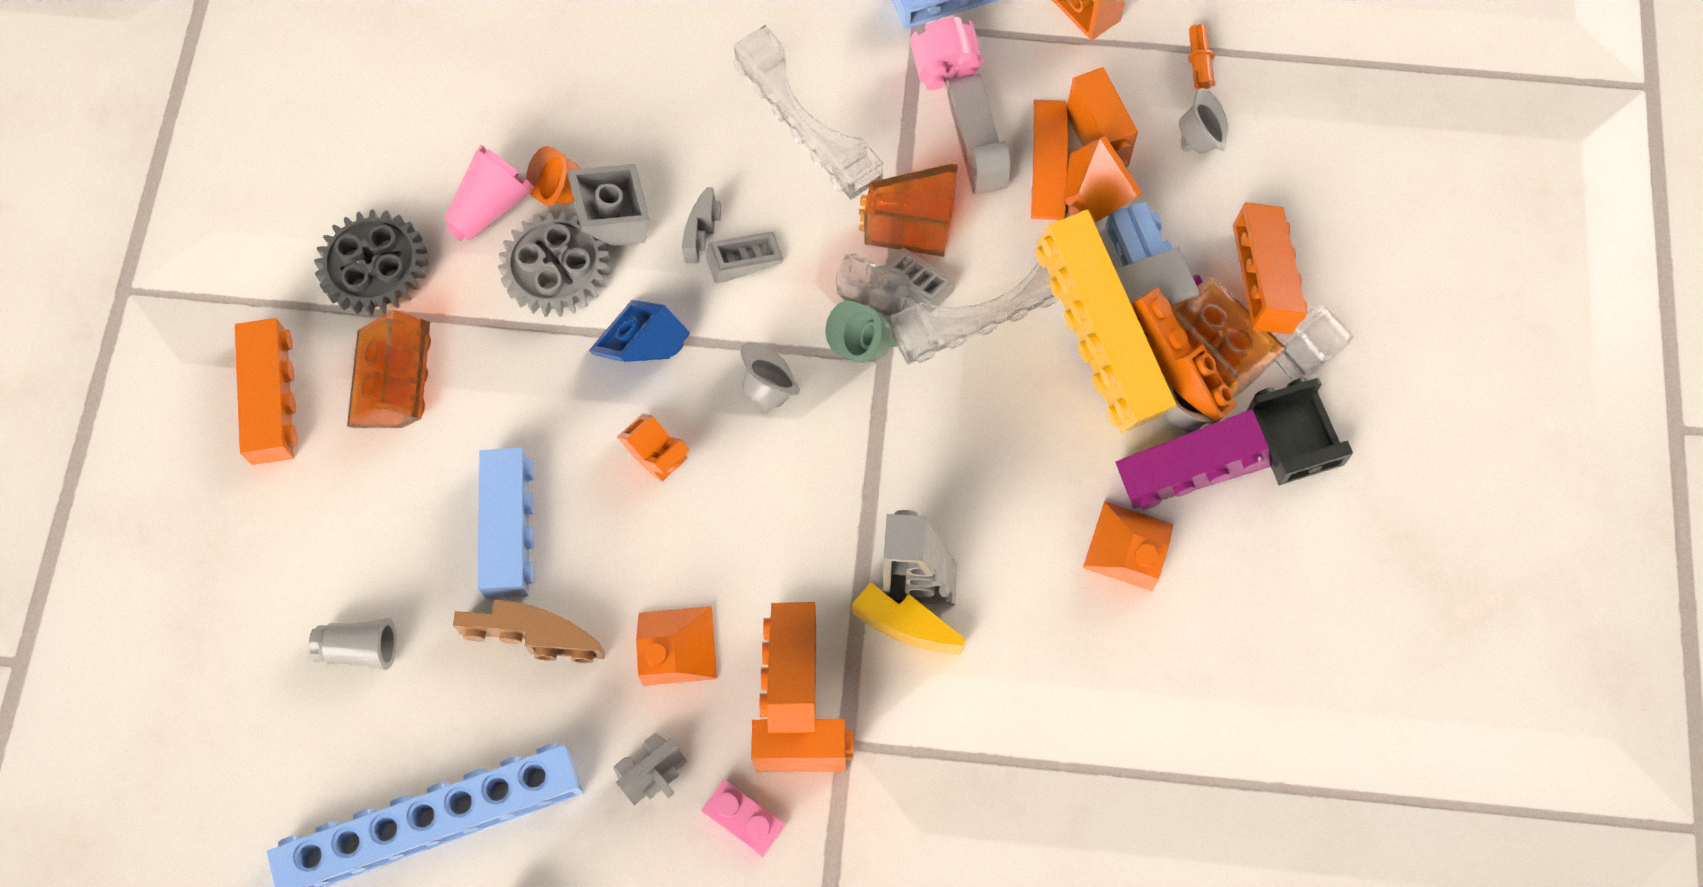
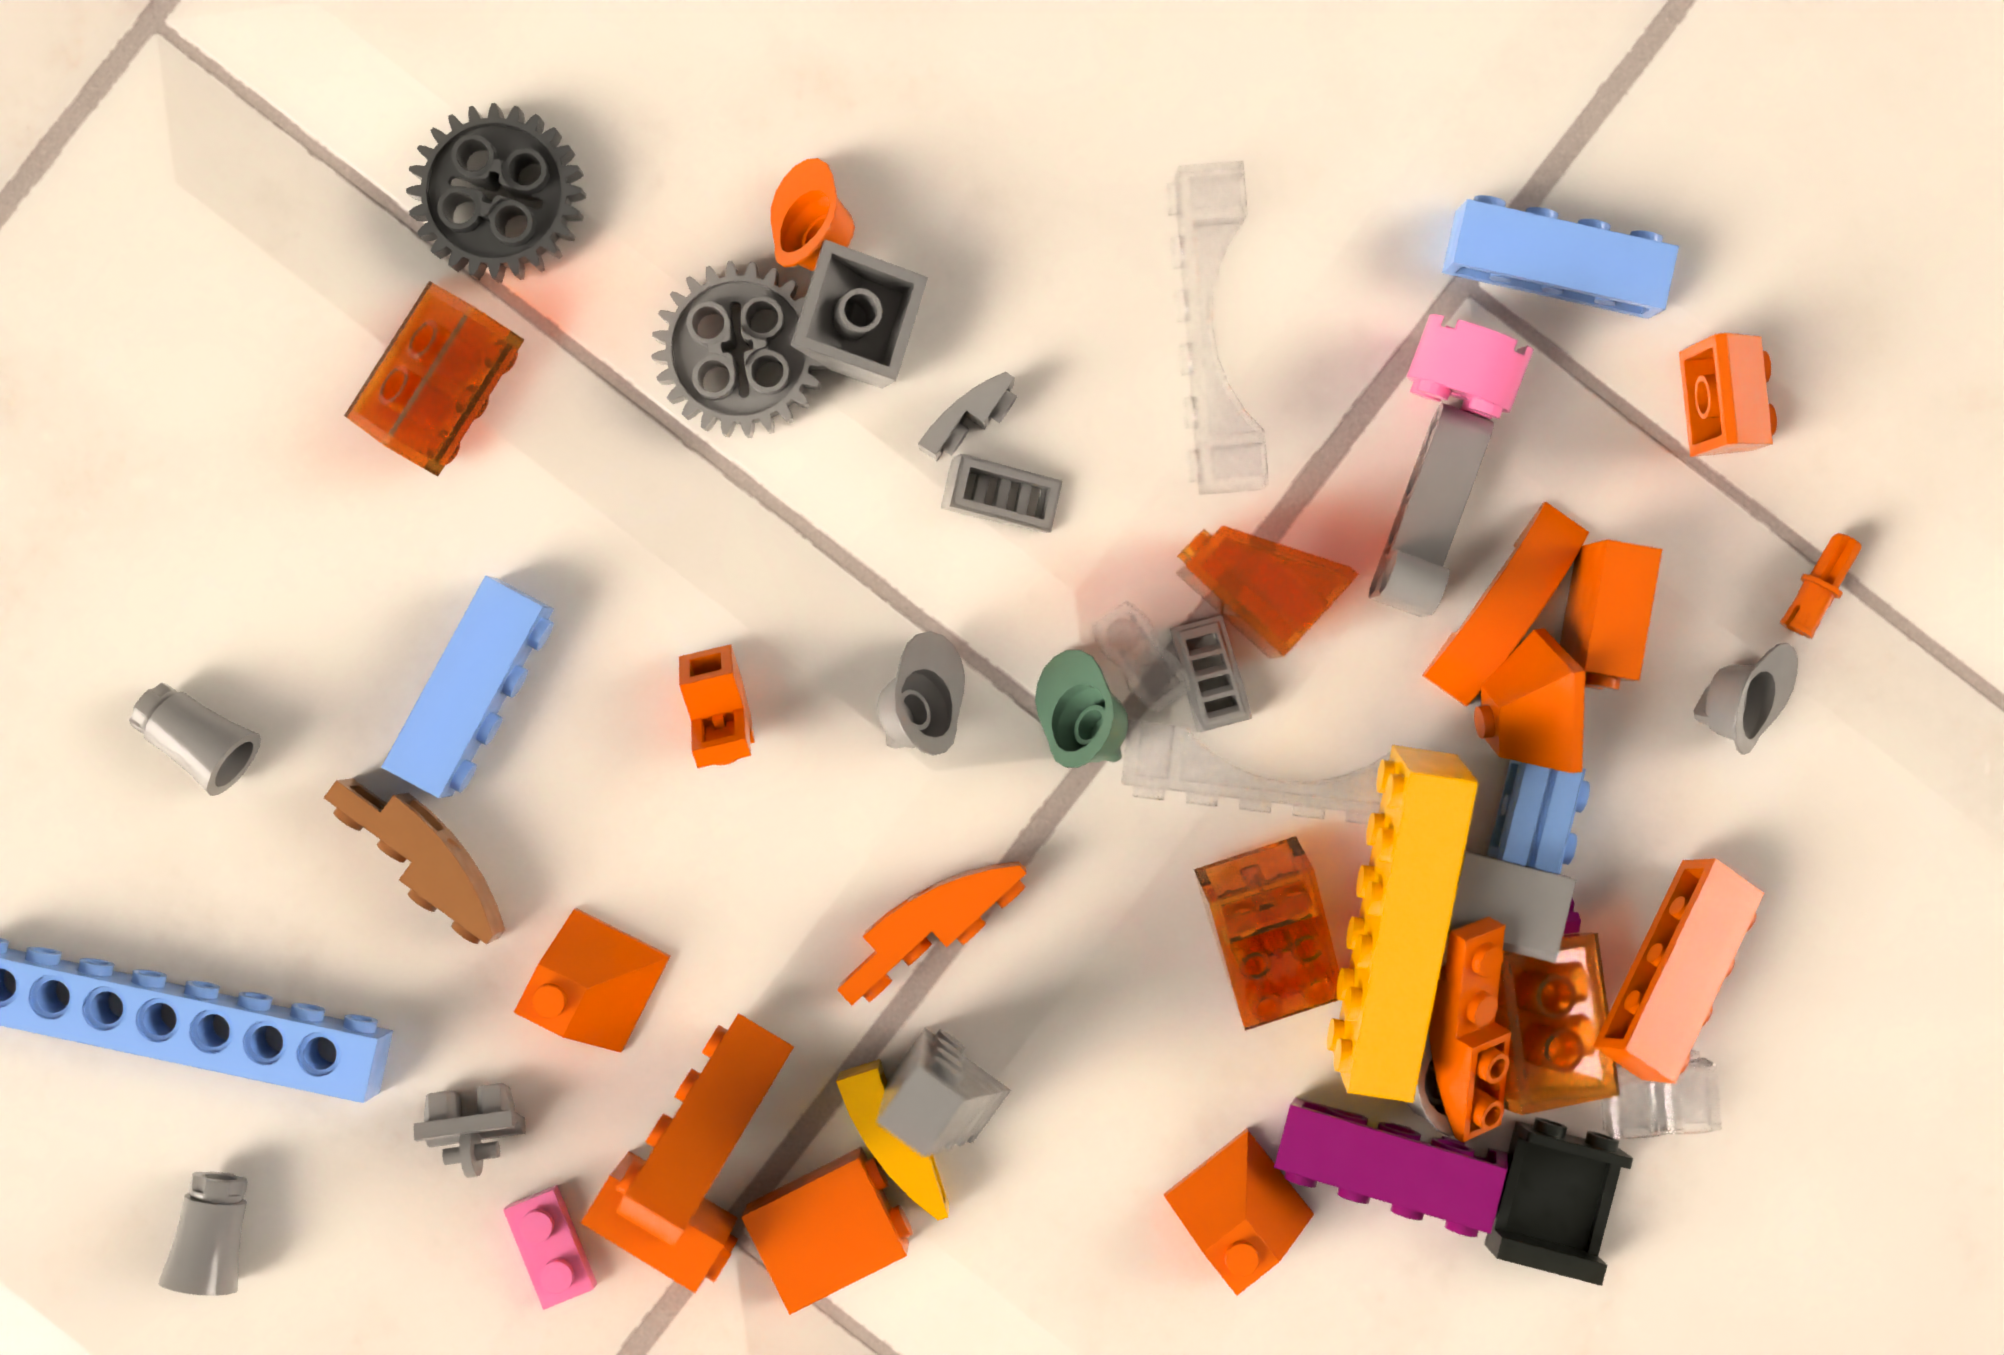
camera: 30 degrees right, 20 degrees up
orange brick [235,318,298,465] -> none
bright pink cone [444,145,534,241] -> none
blue slope [589,300,690,362] -> none
none -> orange brick [741,1147,913,1315]
none -> orange slope [837,861,1027,1005]
none -> clear orange slope [1194,836,1340,1031]

